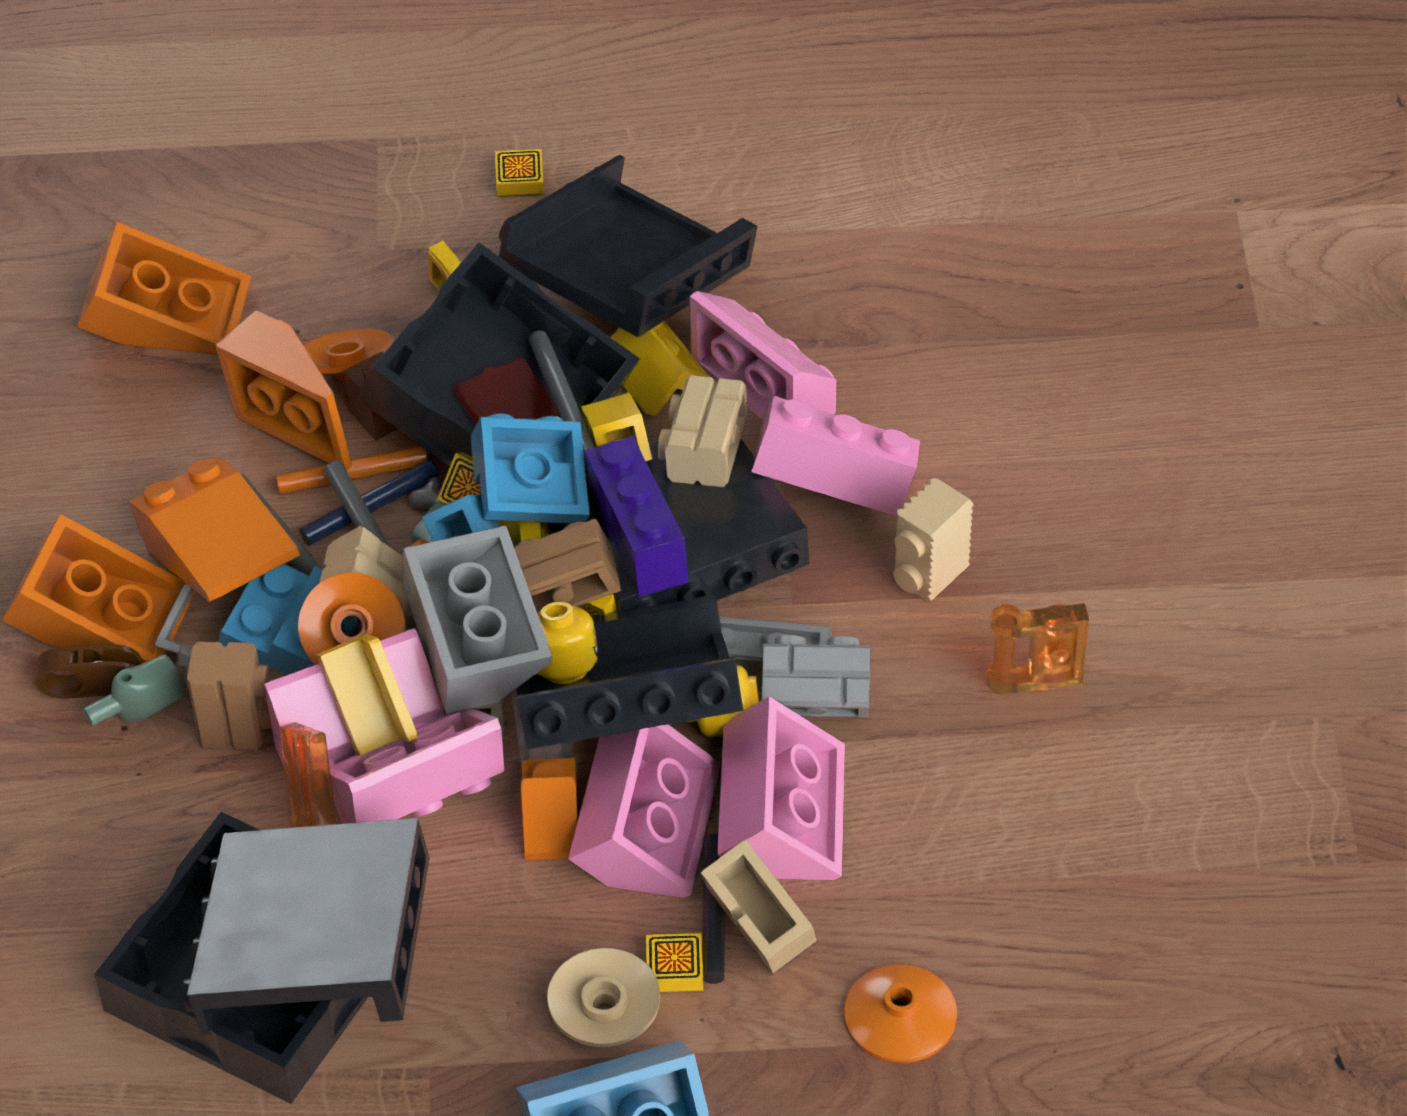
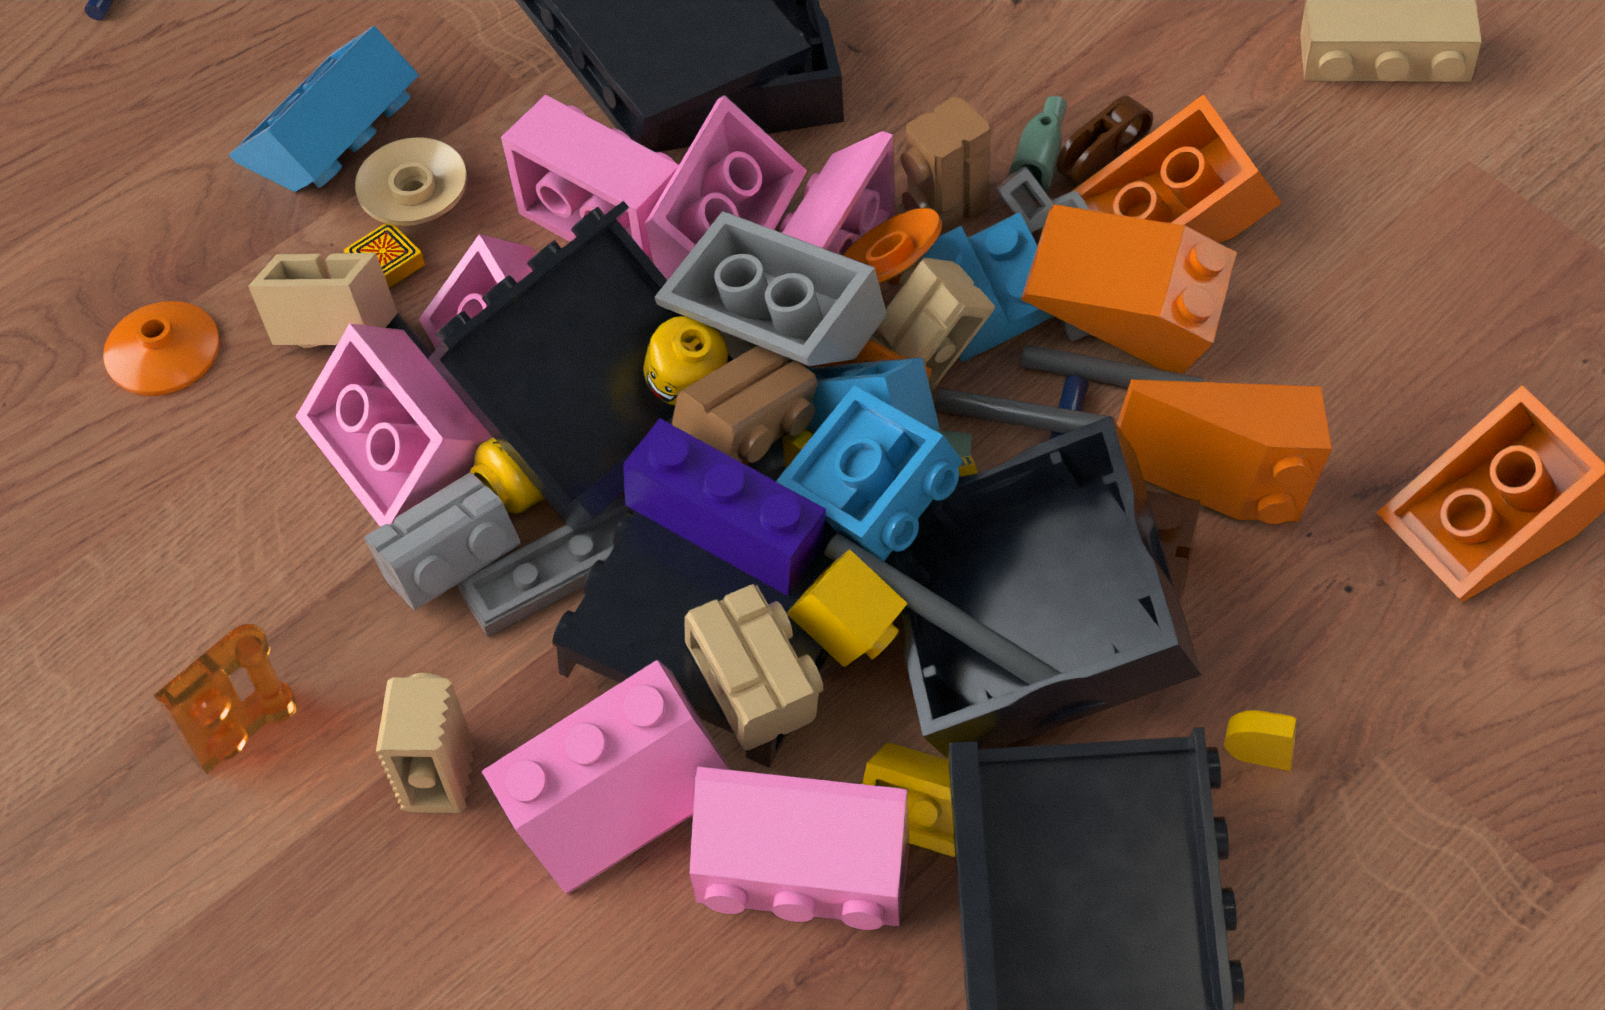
camera: 145 degrees right, 5 degrees up
clear orange tile [279,722,336,828] -> none
orange dish [304,328,394,381] -> none
yellow panel [316,634,418,756] -> none
clear red piece [454,358,561,425] -> none
yellow tile [495,149,544,196] -> none
none -> bright pink brick [501,94,679,262]

